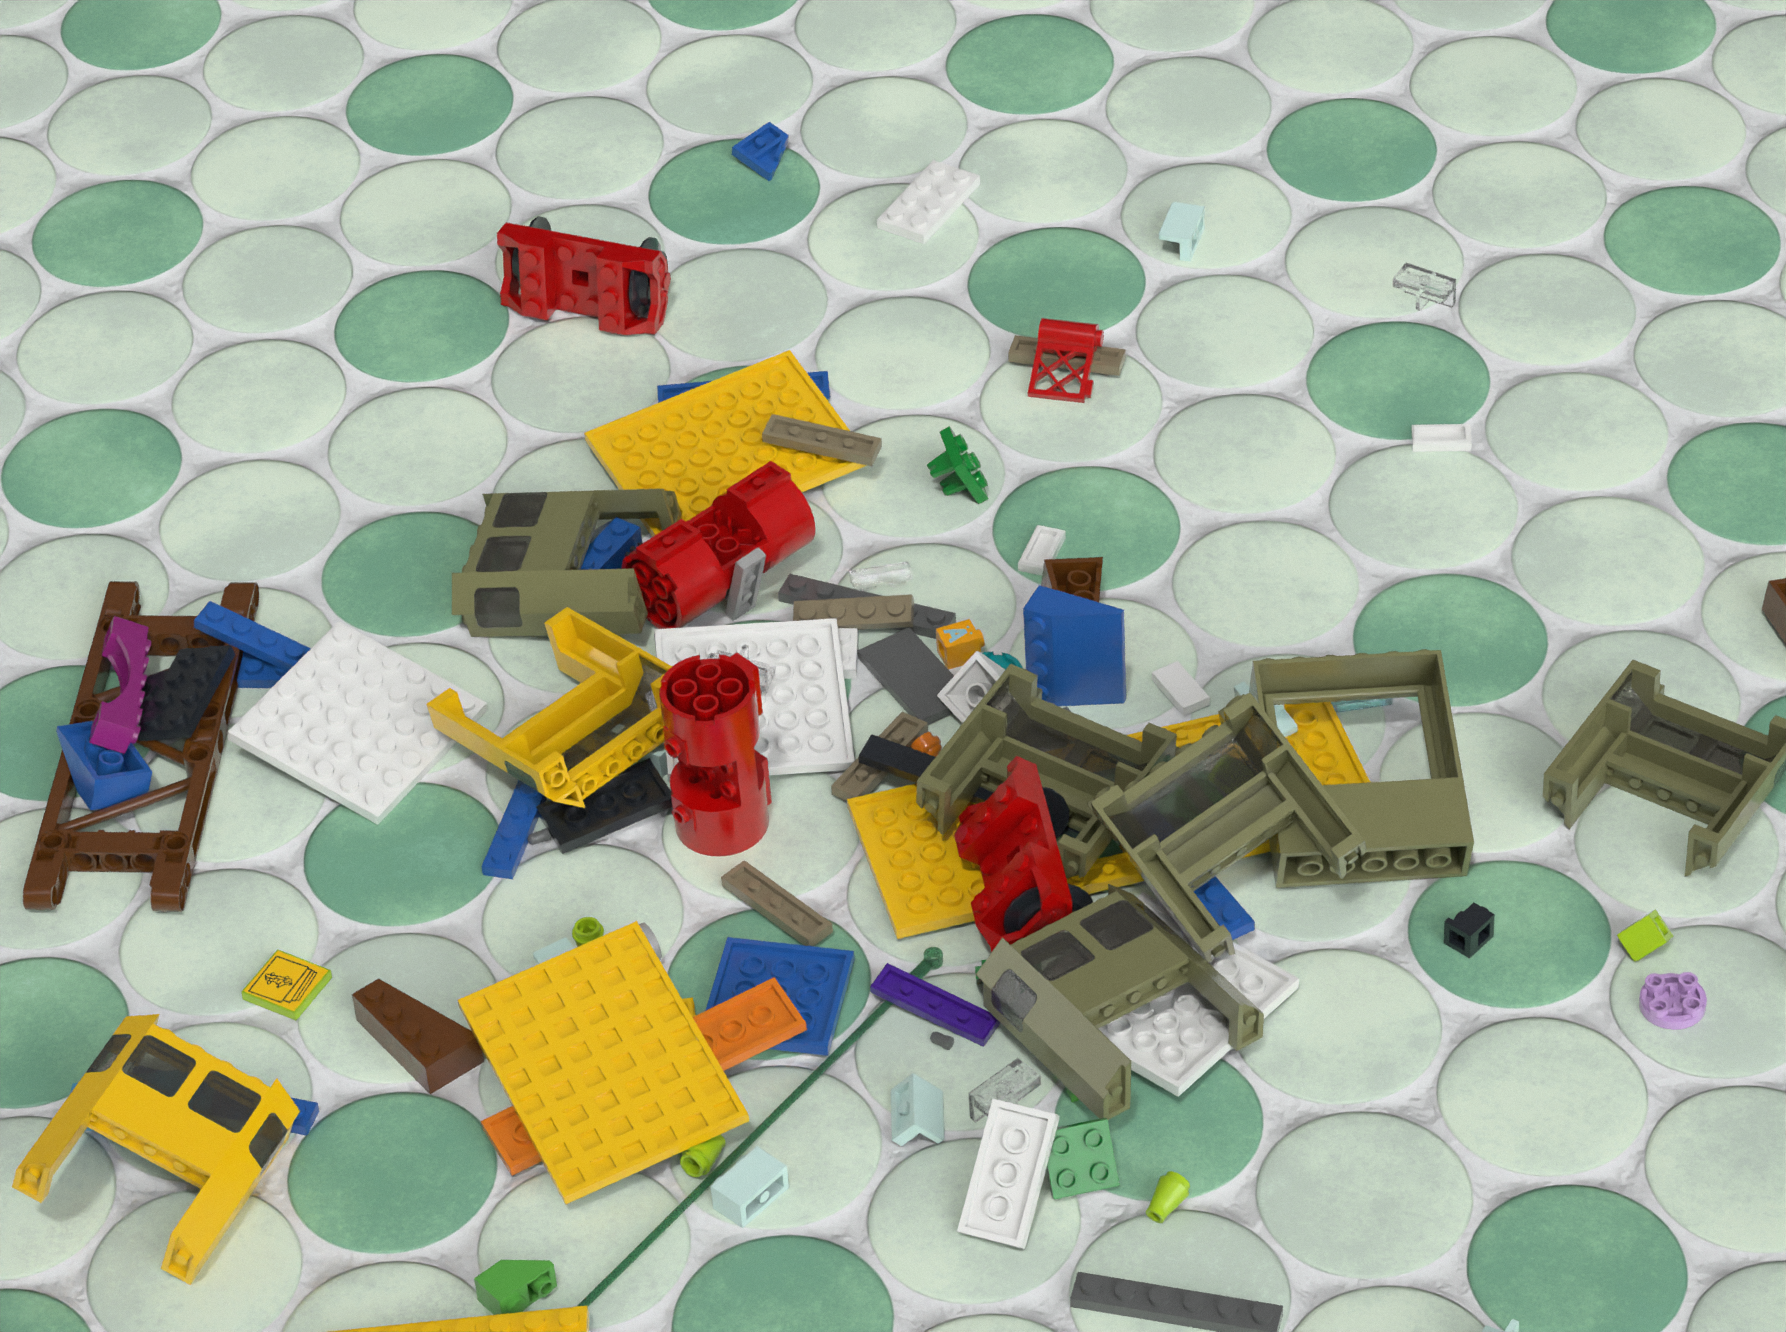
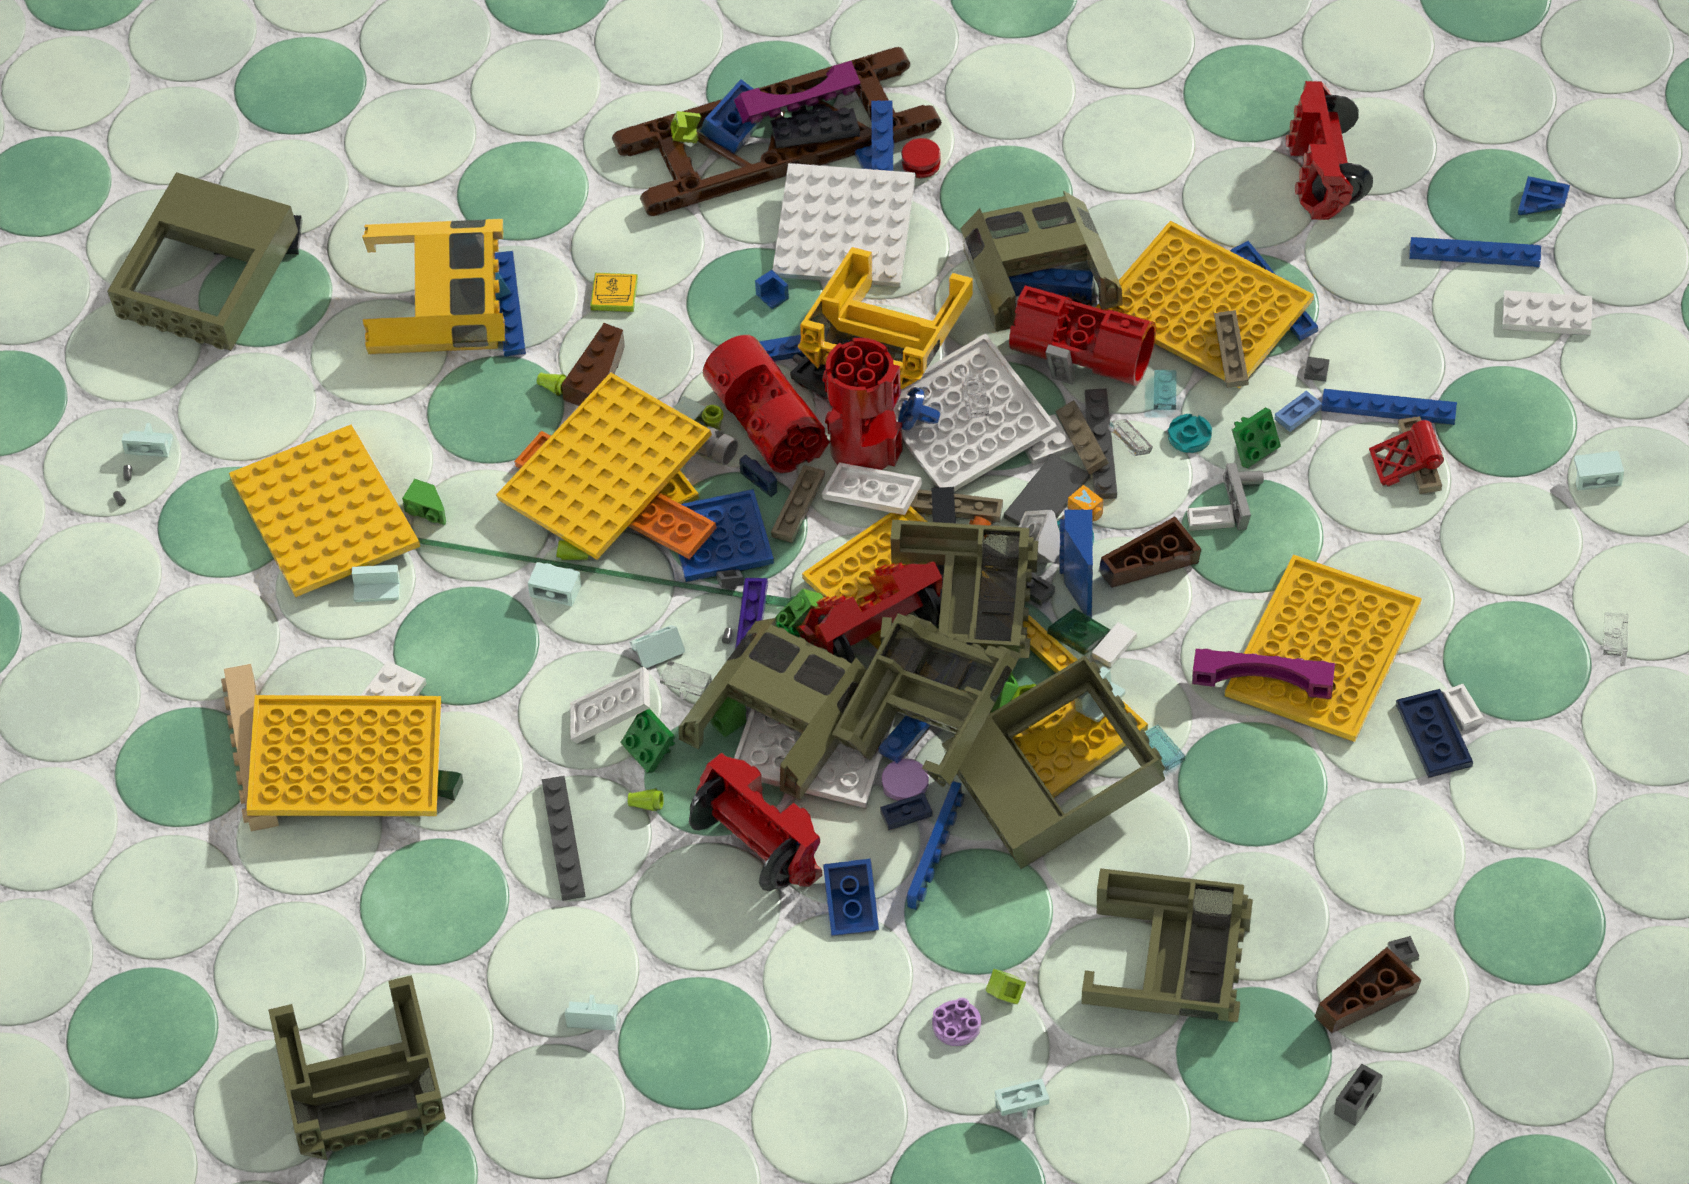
camera: 65 degrees right, 10 degrees up
black brick [1444,902,1495,959] -> none
none -> lime cone [536,372,566,396]
none -> lime panel [671,111,701,143]
none -> red piece [689,753,823,891]
none -> red cylinder [703,335,830,473]
none -> dark grey plate [716,569,744,589]
none -> dark blue plate [739,454,778,497]
none -> blue panel [755,270,789,309]
none -> bright green slope [775,589,823,630]
none -> white plate [822,462,922,515]
none -> blue slope [823,859,879,936]
none -> dark blue plate [880,793,933,831]
none -> lavender tile [882,759,929,801]
none -> red head [901,138,941,178]
none -> blue plate [907,781,965,910]
none -> clear green tile [1047,608,1110,655]
none -> clear light blue plate [1154,370,1176,410]
none -> teal tile [1168,414,1212,453]
none -> magenta arch [1192,648,1335,699]
none -> light grey piece [1223,463,1264,530]
none -> yellow plate [1225,555,1422,742]
none -> medium blue plate [1274,390,1322,432]
none -> dark grey plate [1304,357,1330,382]
none -> blue plate [1321,389,1457,425]
none -> dark grey plate [1387,936,1419,964]
none -> dark blue tile [1396,689,1473,778]
none -> blue plate [1410,237,1541,267]

